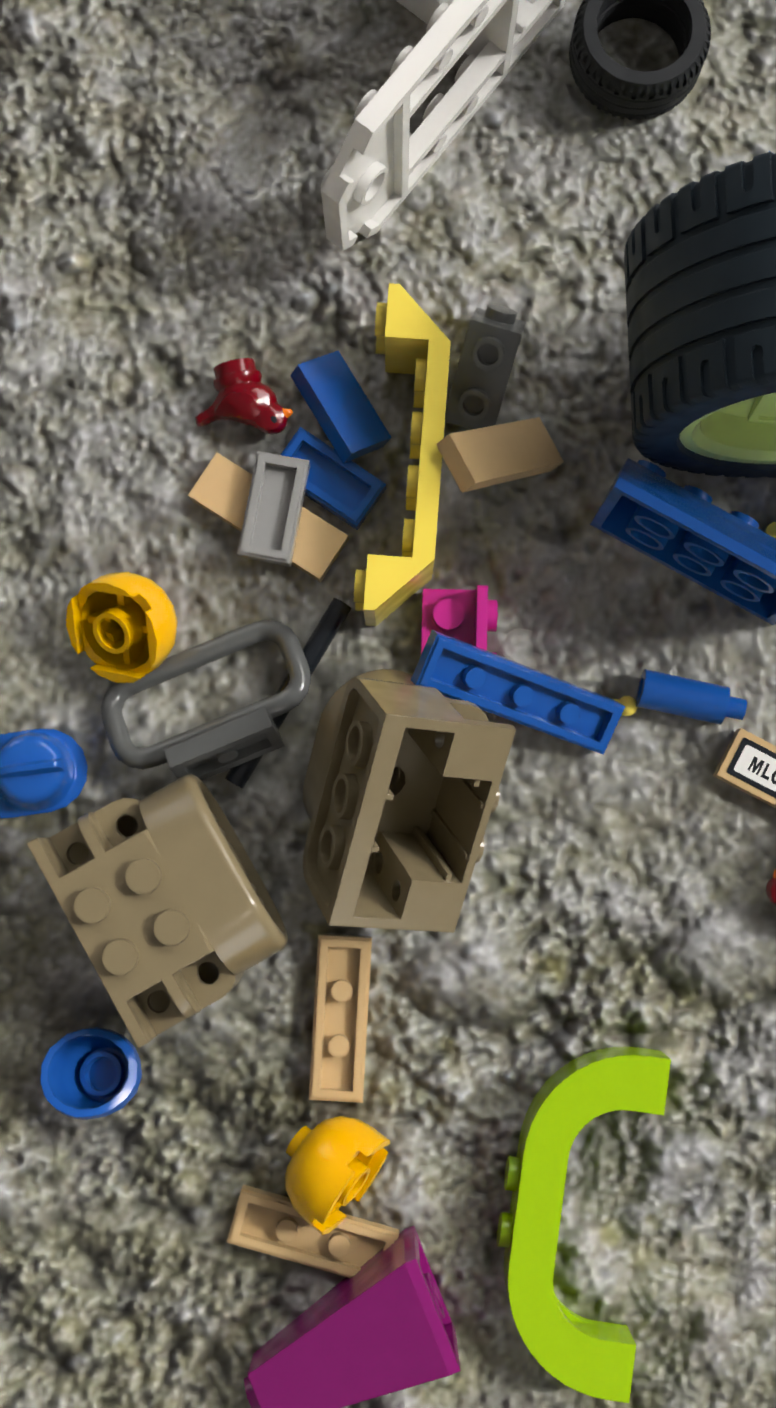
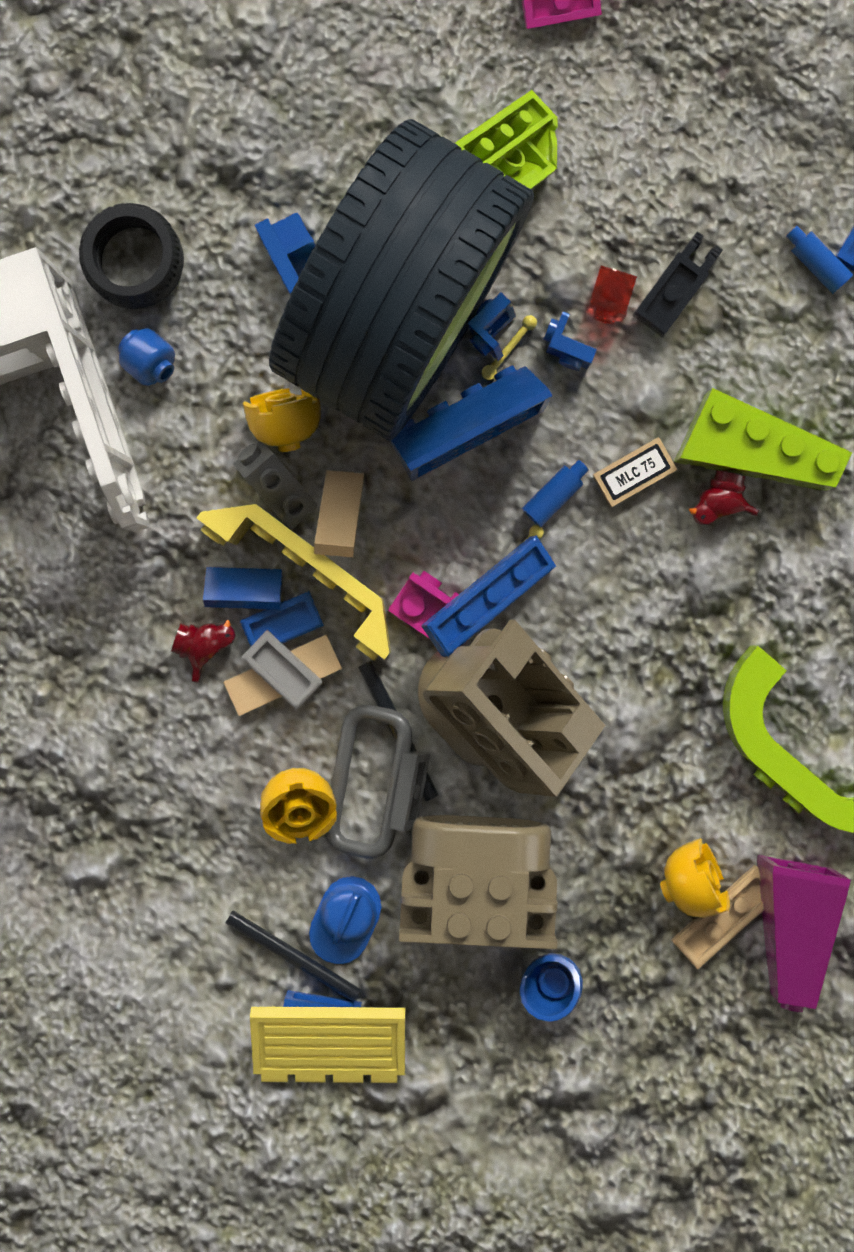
camera: 60 degrees left, 5 degrees up
tan tile [309,934,372,1103] -> none
none -> blue head [118,328,175,386]
none -> yellow cylinder [242,388,321,452]

